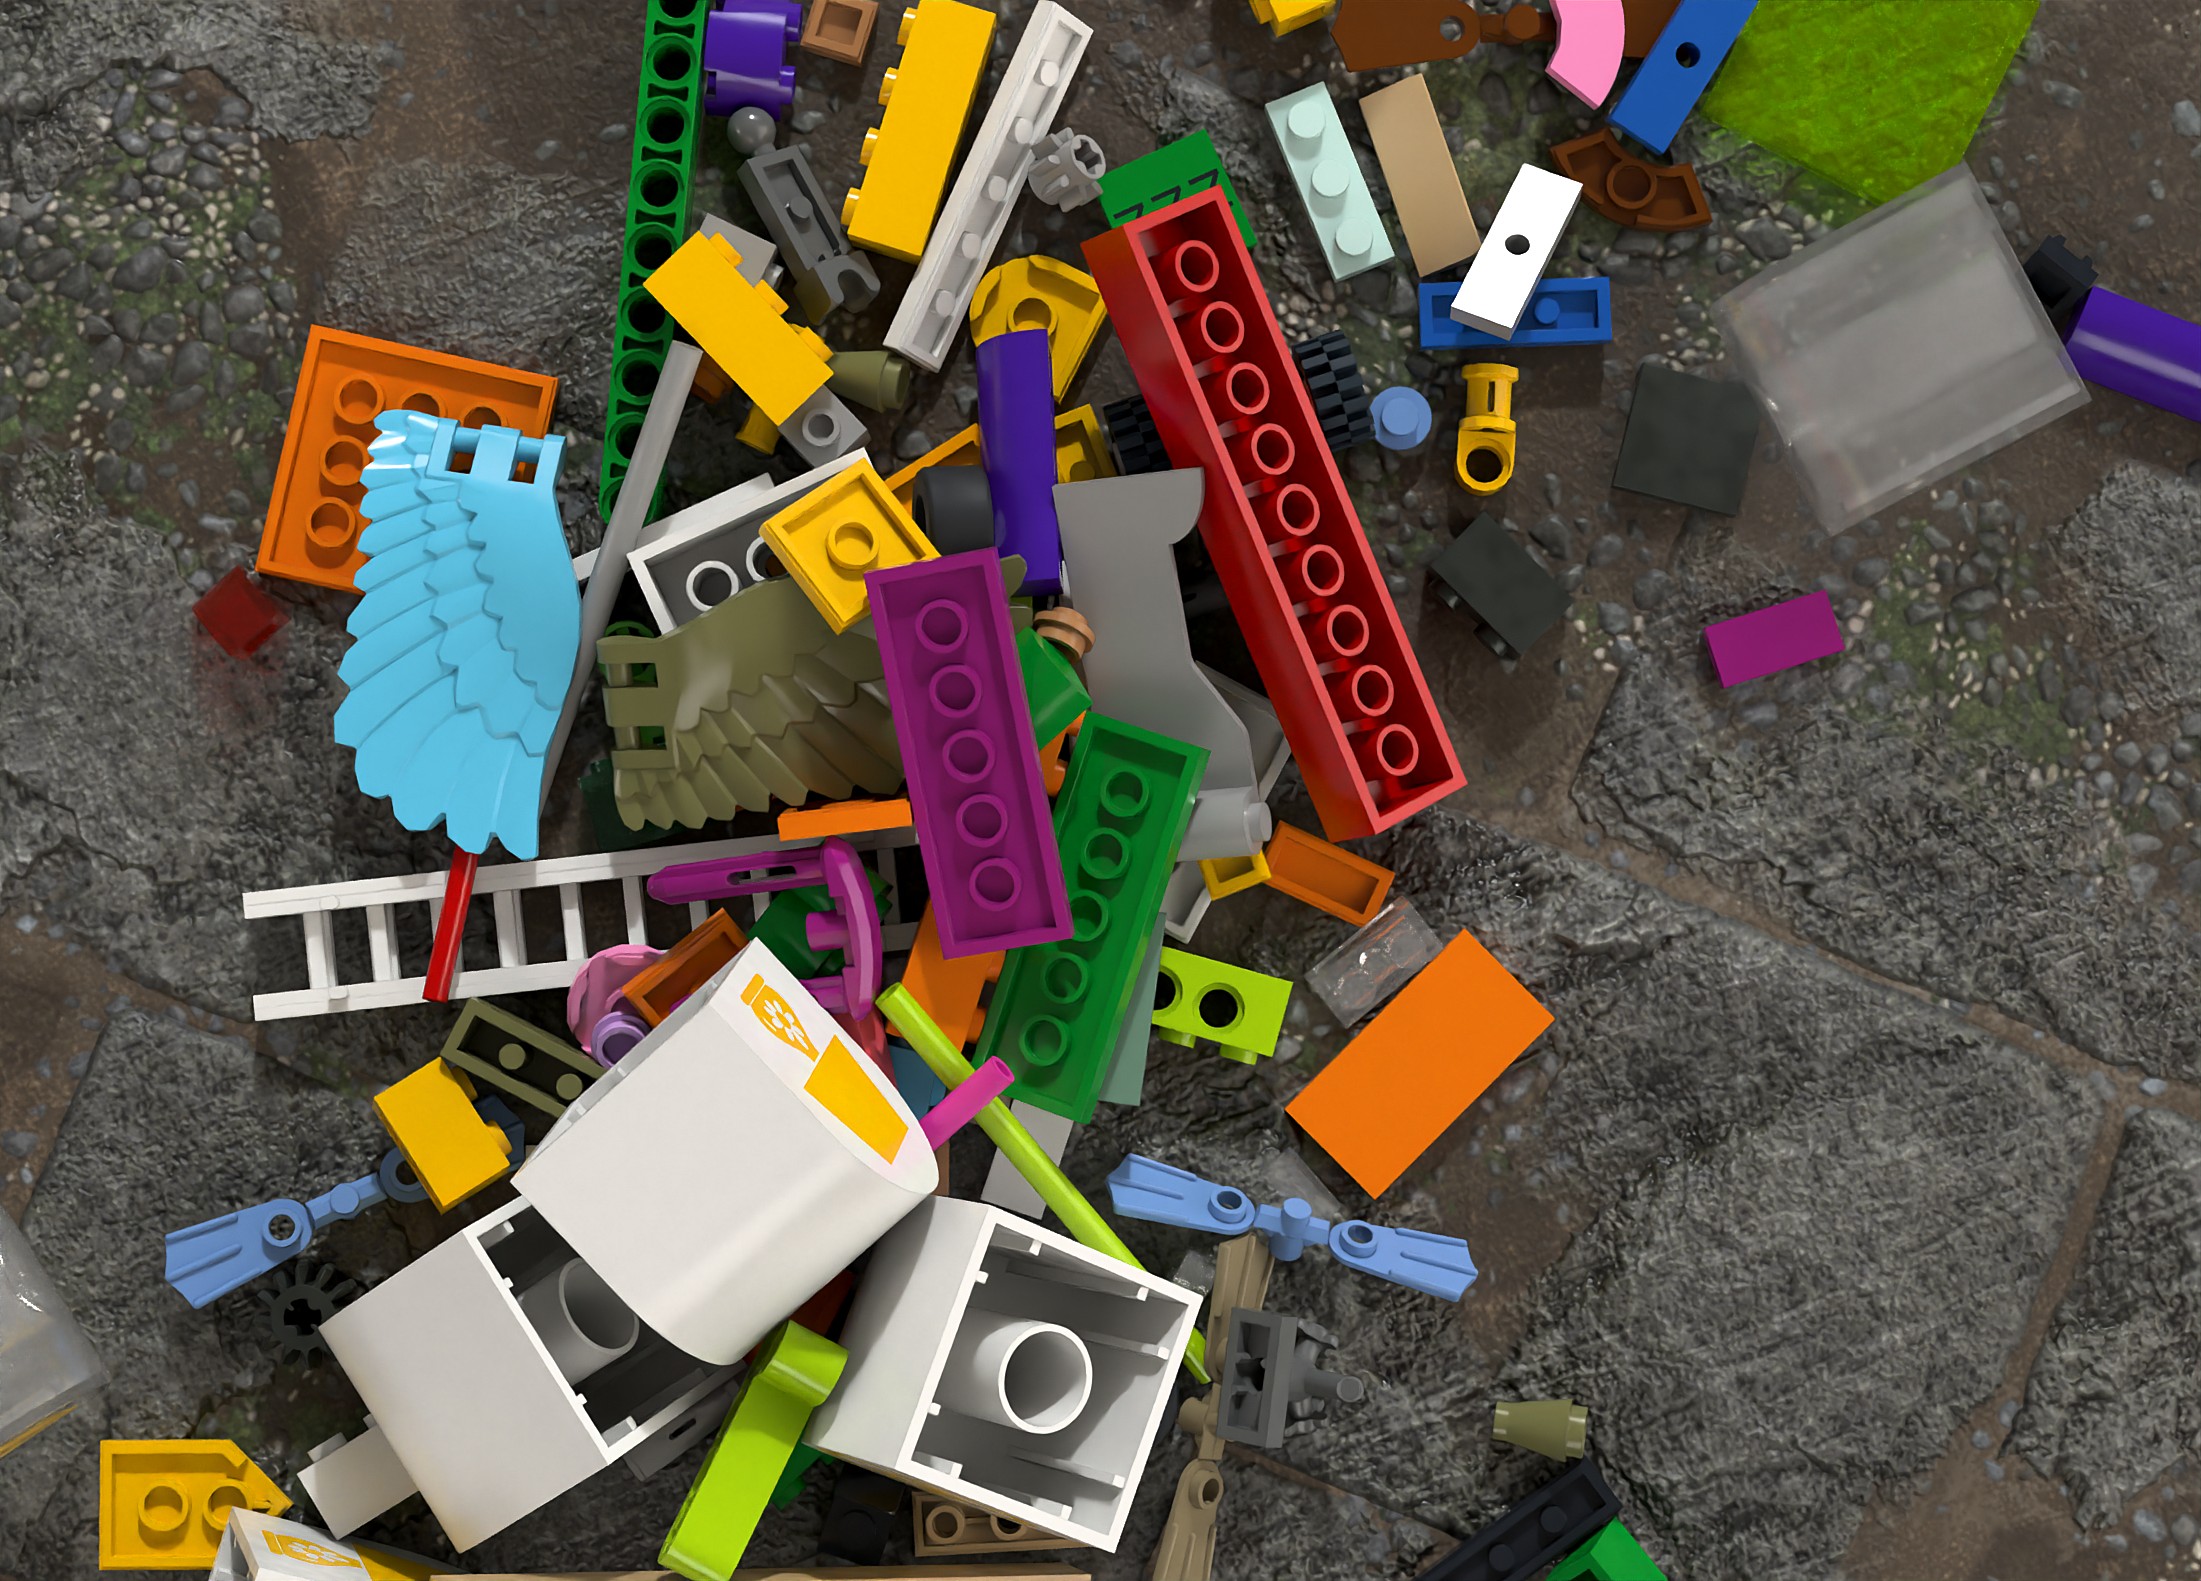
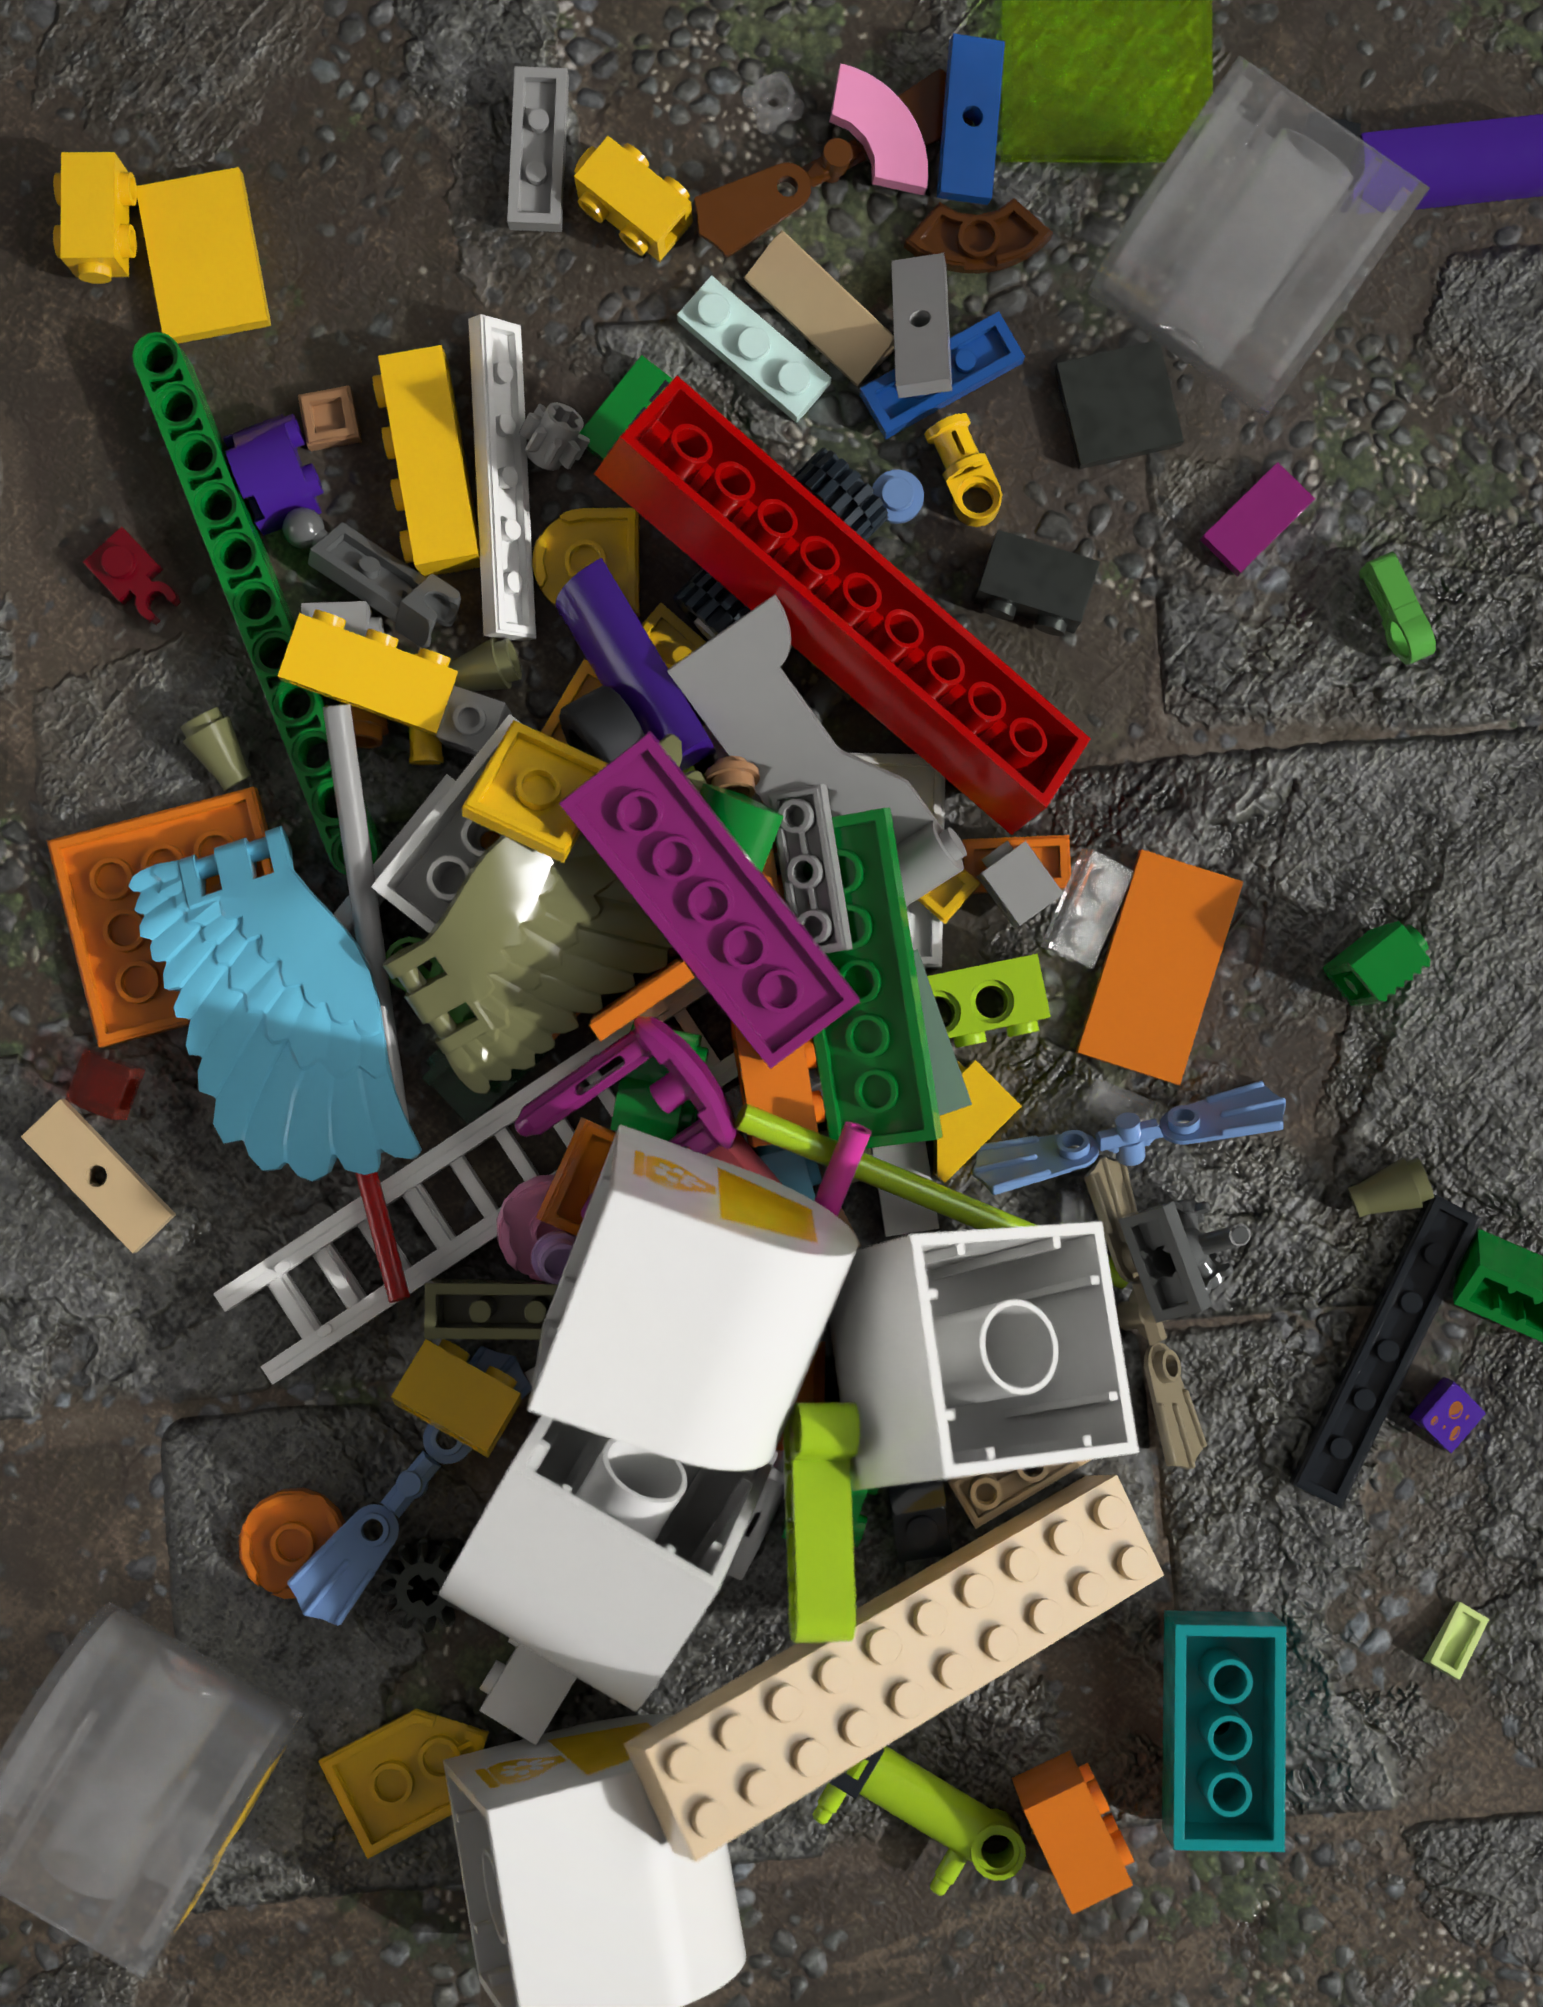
camera: 30 degrees left, 0 degrees up
none -> tan tile [21,1099,176,1253]
none -> dark red plate [83,526,181,625]
none -> olive cone [180,707,252,791]
none -> orange tile [239,1488,346,1599]
none -> light grey tile [768,784,853,953]
none -> yellow slope [933,1060,1022,1183]
none -> light grey brick [977,841,1064,928]
none -> green brick [1322,921,1431,1006]
none -> bright green piece [1359,551,1436,665]

